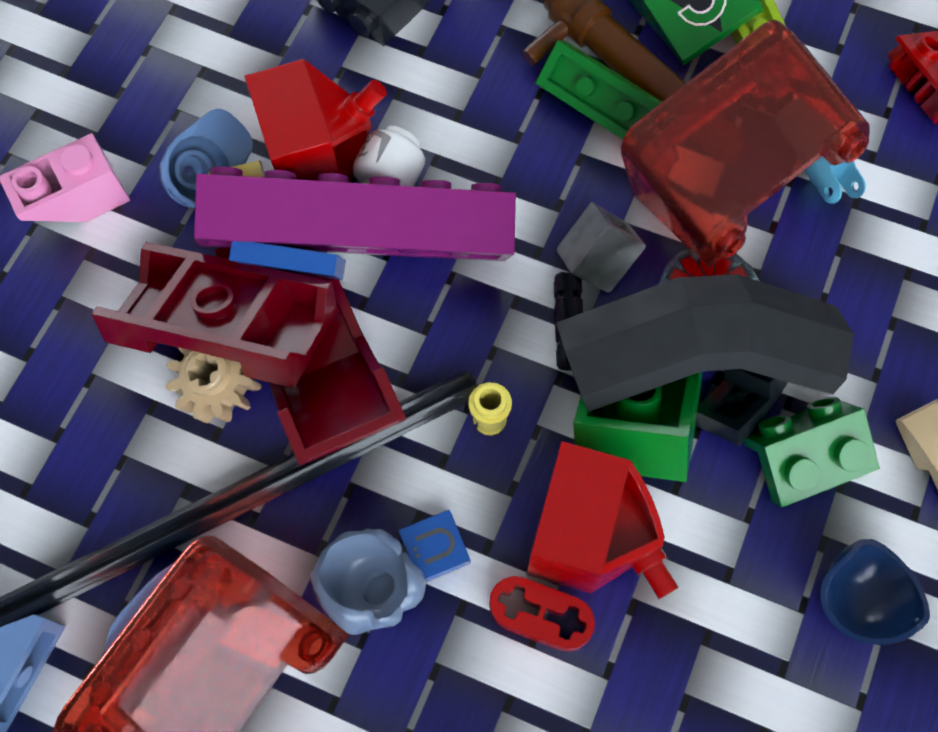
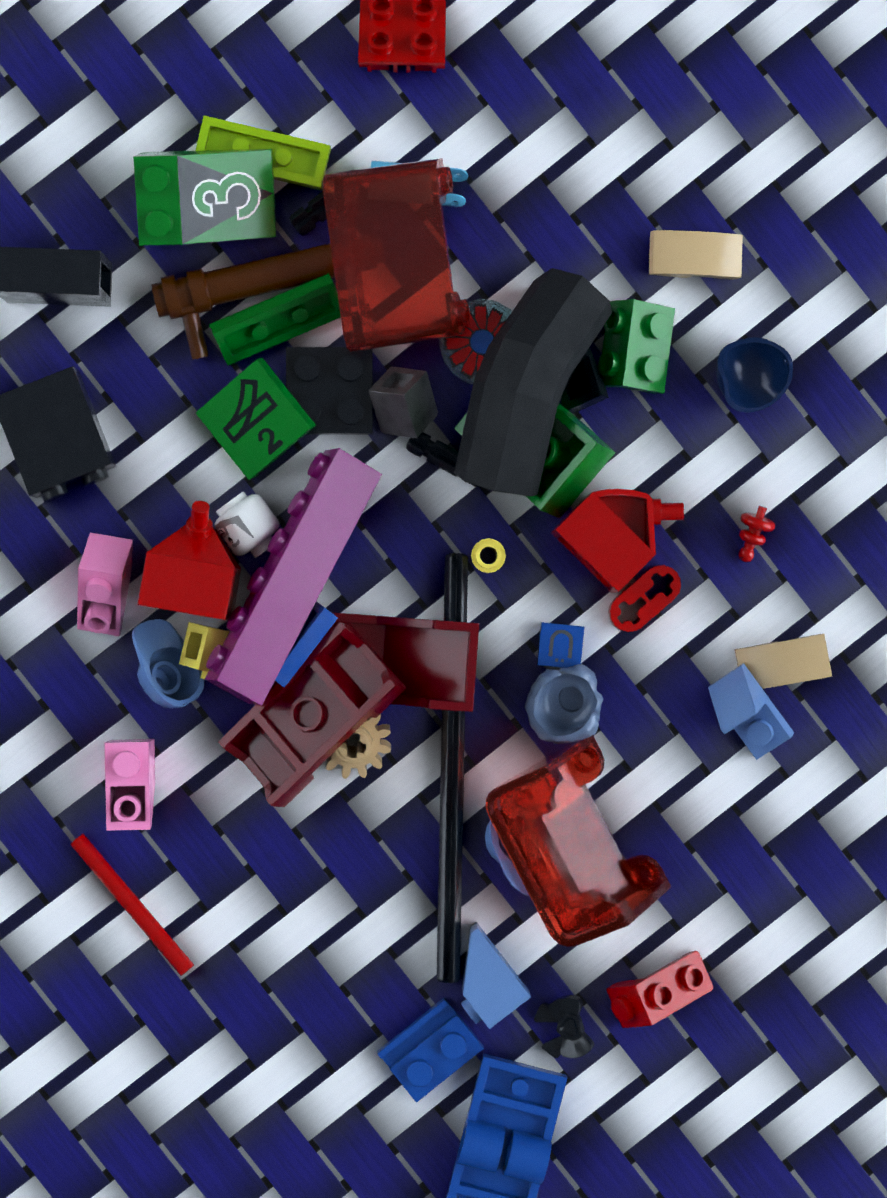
camera: 65 degrees left, 20 degrees up
none -> bright pink slope [77,532,133,636]
none -> green tile [196,358,316,480]
none -> black plate [286,347,373,435]
none -> red hair [738,506,775,562]

